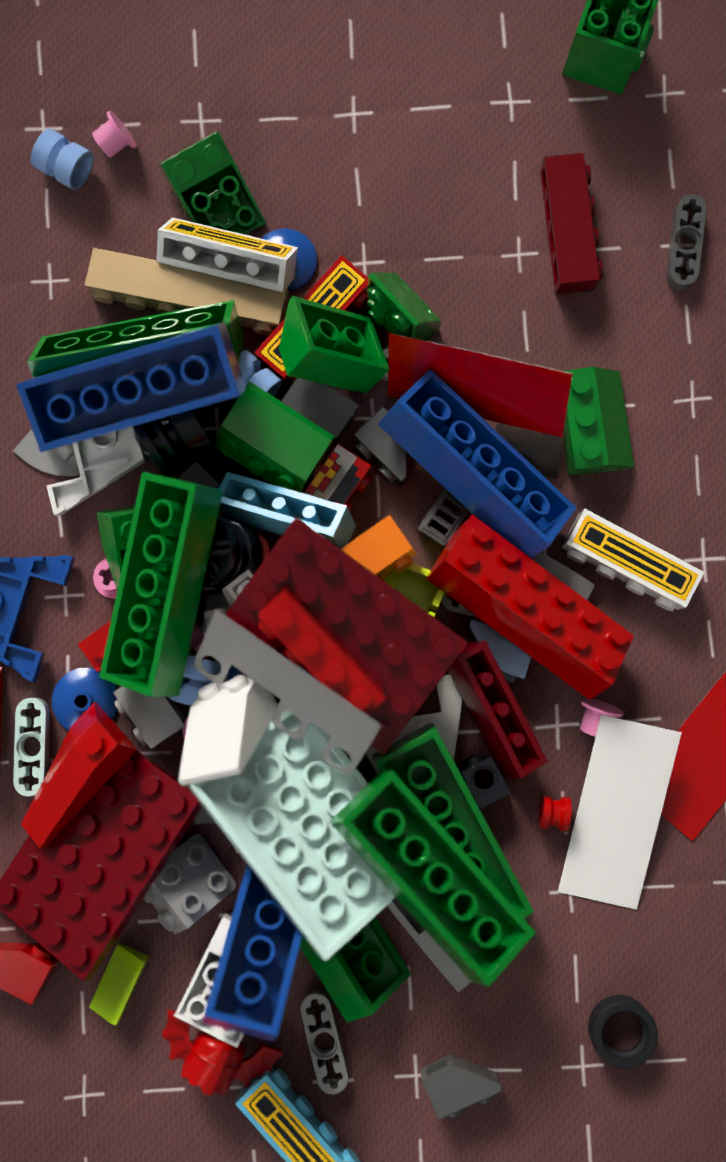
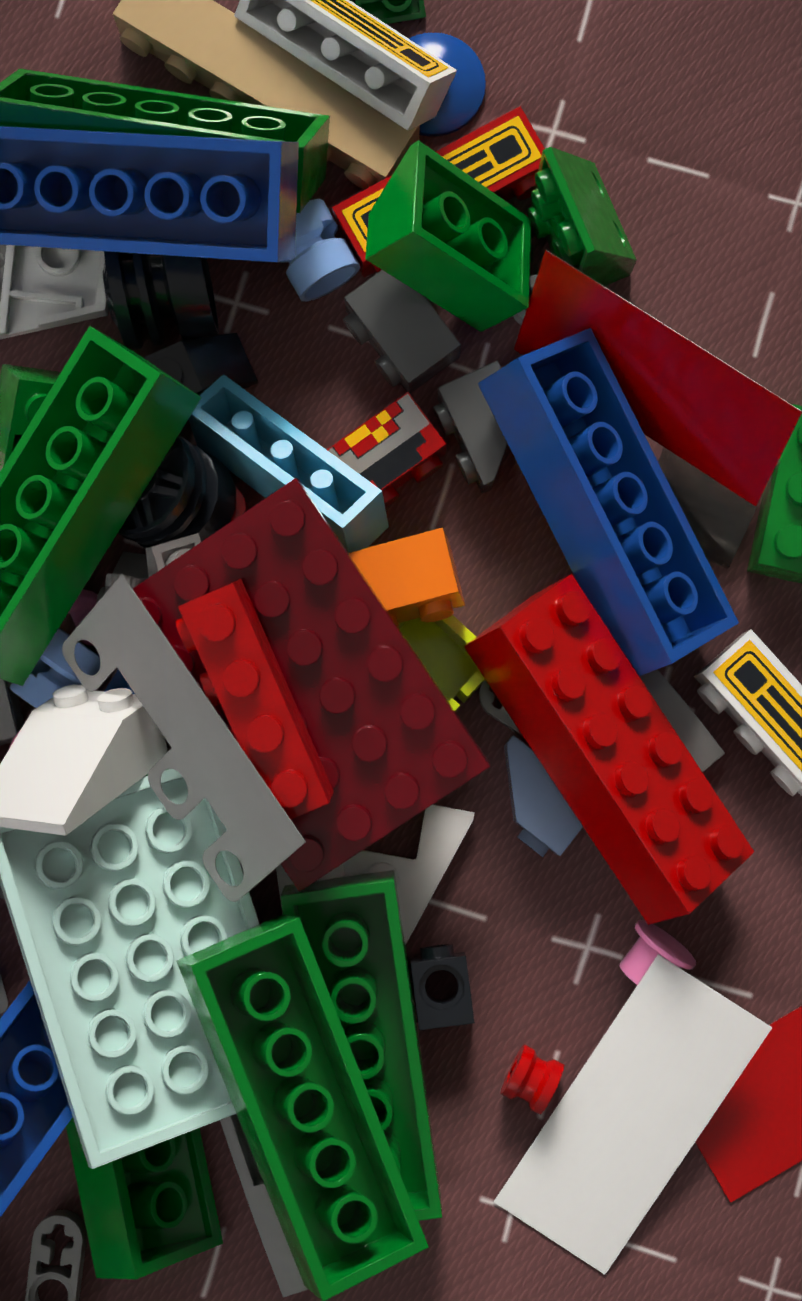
camera: 25 degrees right, 0 degrees up
green slope [214,381,335,493] -> none
dark grey slope [416,488,469,550] -> none
dark red brick [448,640,548,779] -> none

